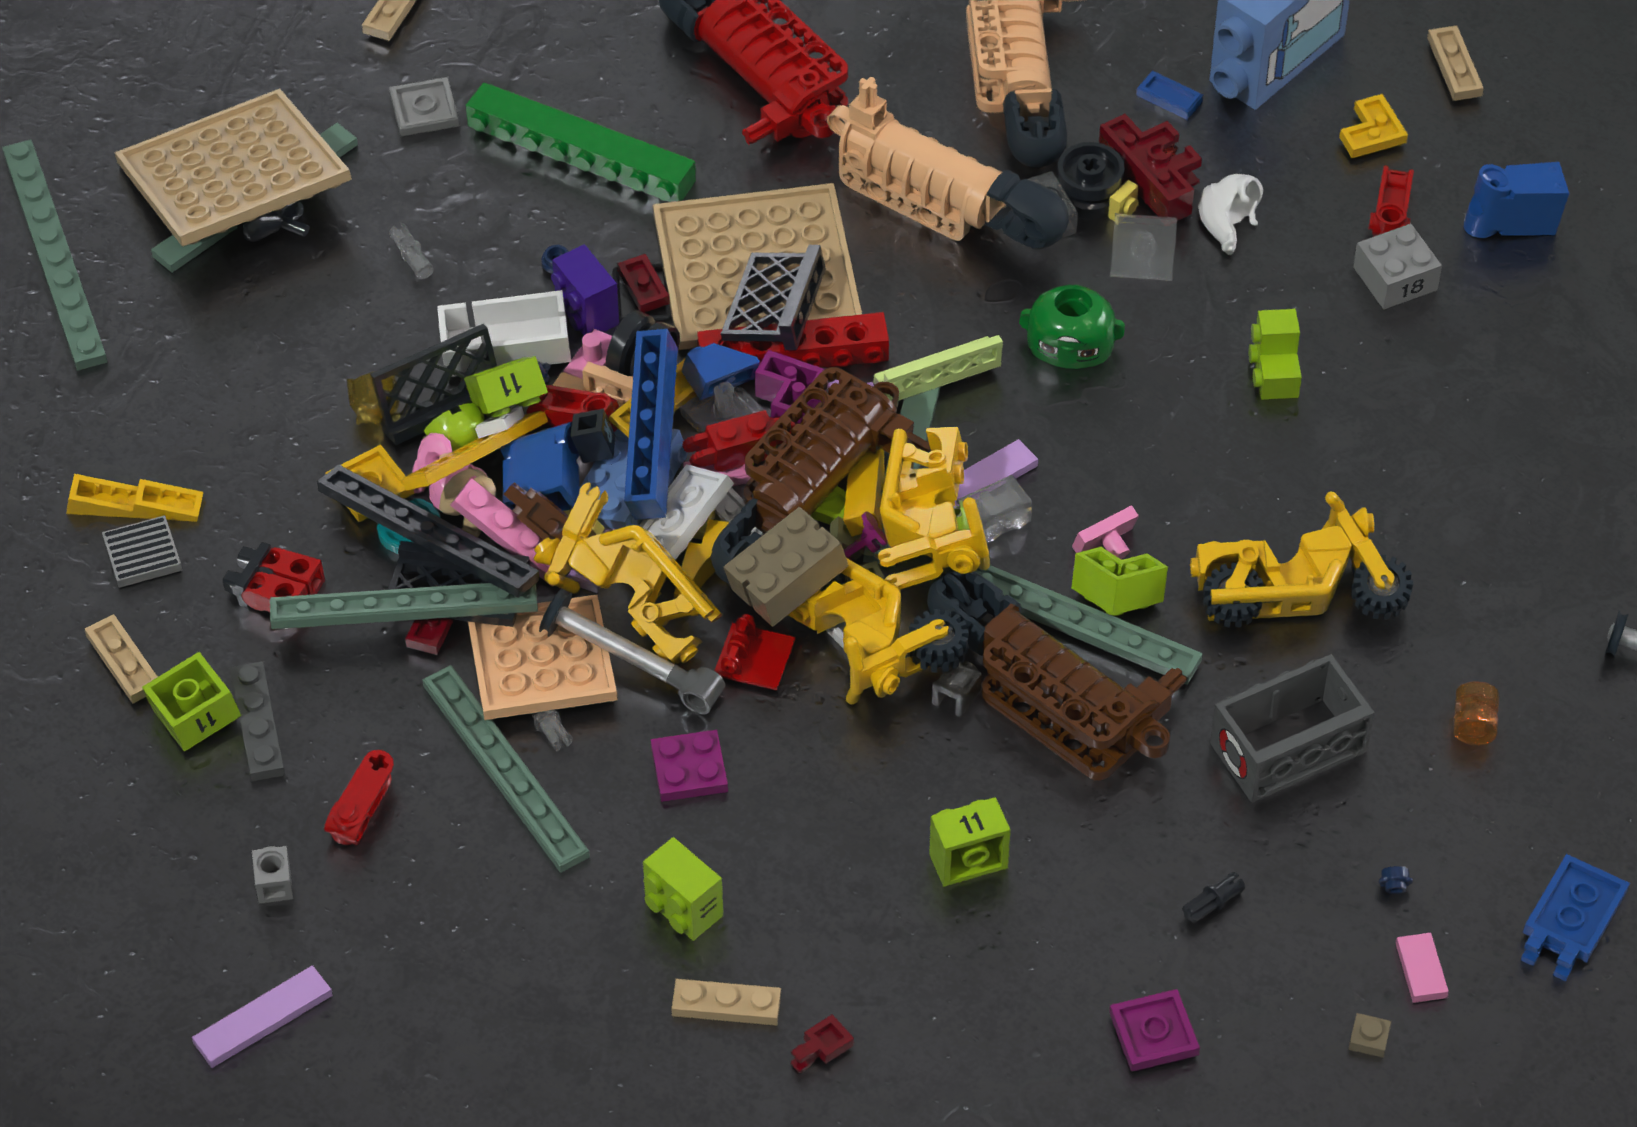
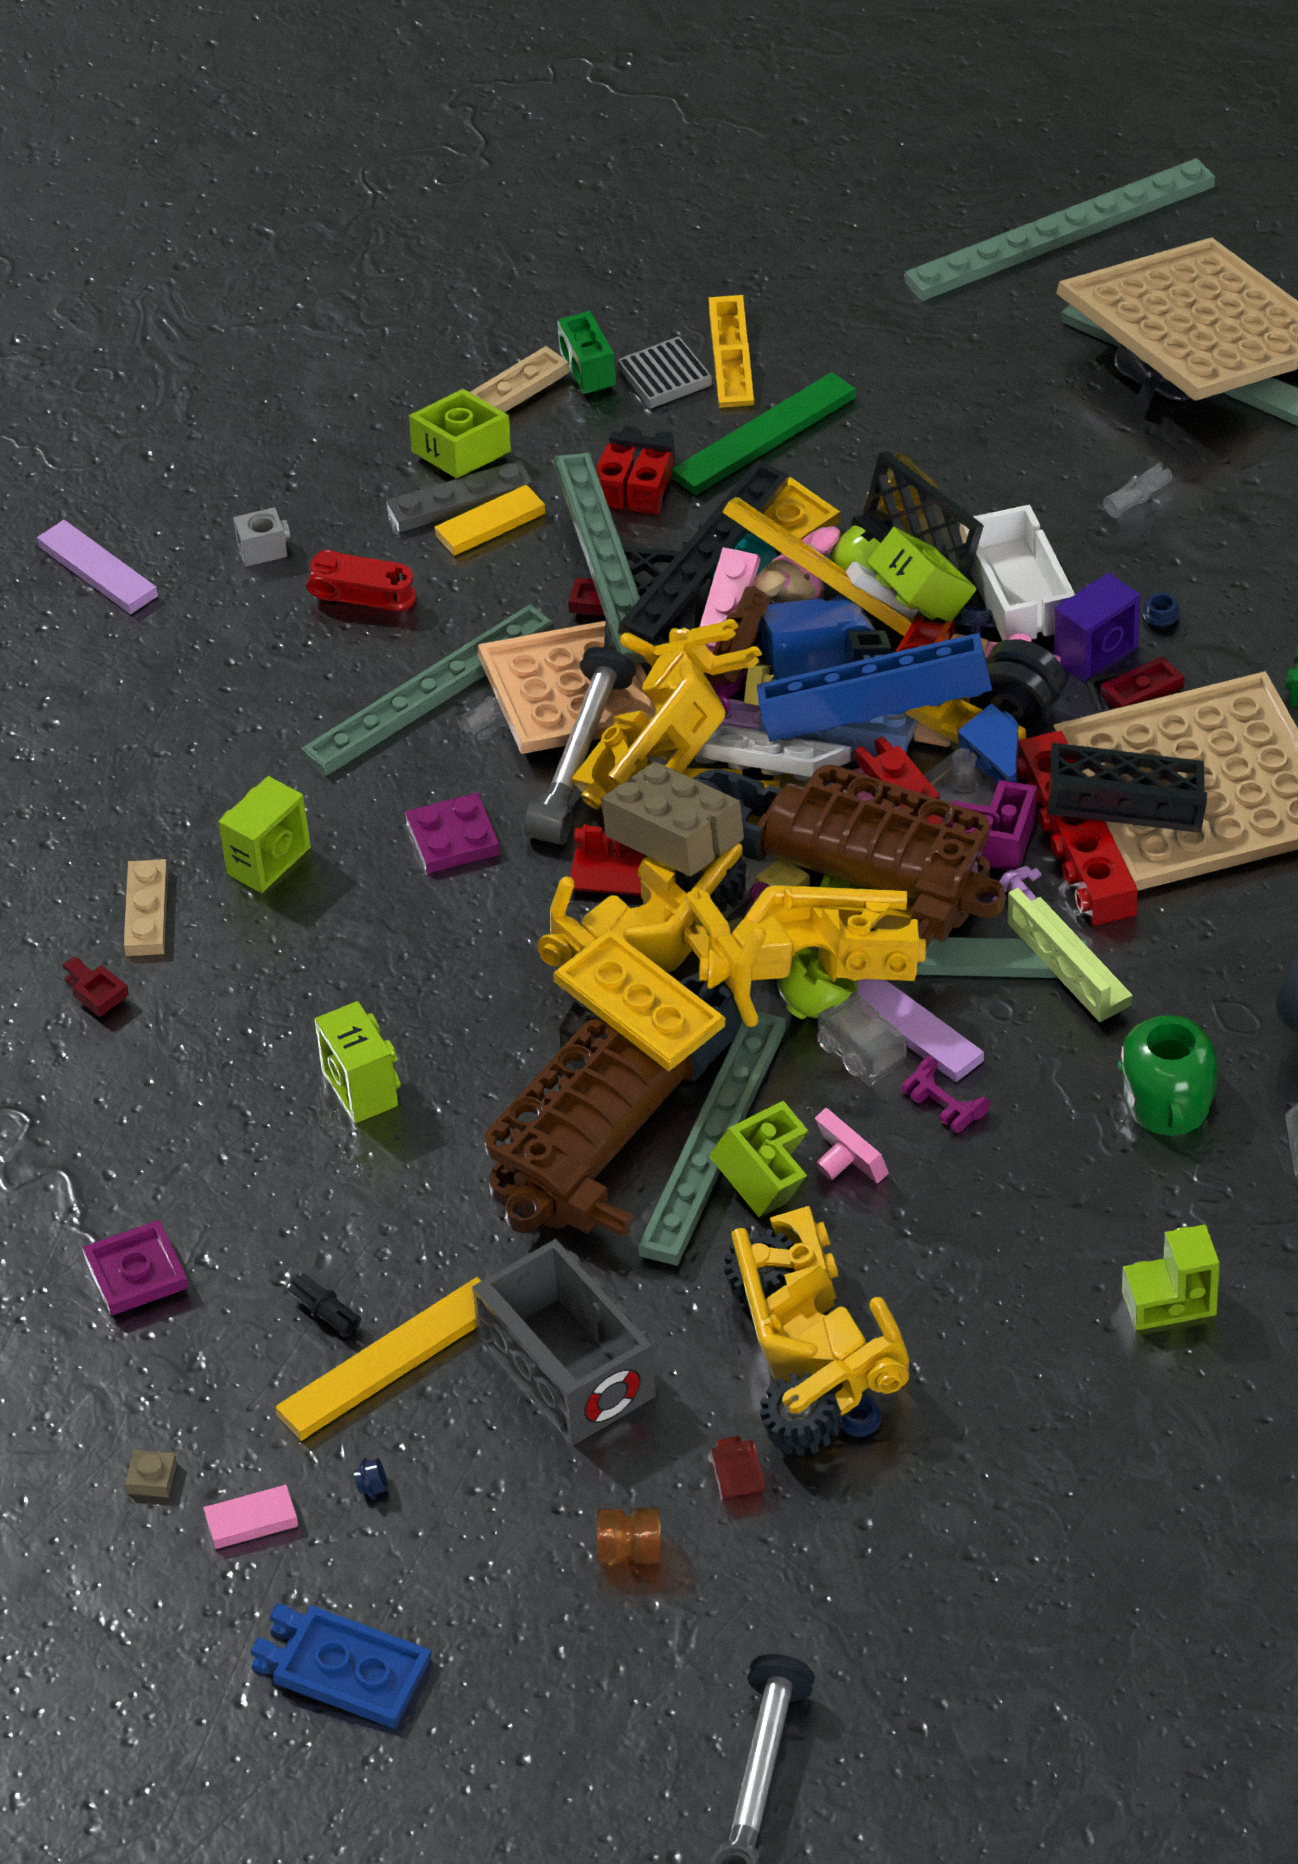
camera: 85 degrees right, 5 degrees down
none -> yellow tile [275,1277,481,1441]
none -> yellow tile [435,484,546,556]
none -> yellow tile [553,929,726,1071]
none -> green brick [557,311,616,394]
none -> green tile [672,372,856,496]
none -> clear red bracket [708,1436,765,1502]
none -> magenta piece [901,1056,990,1133]

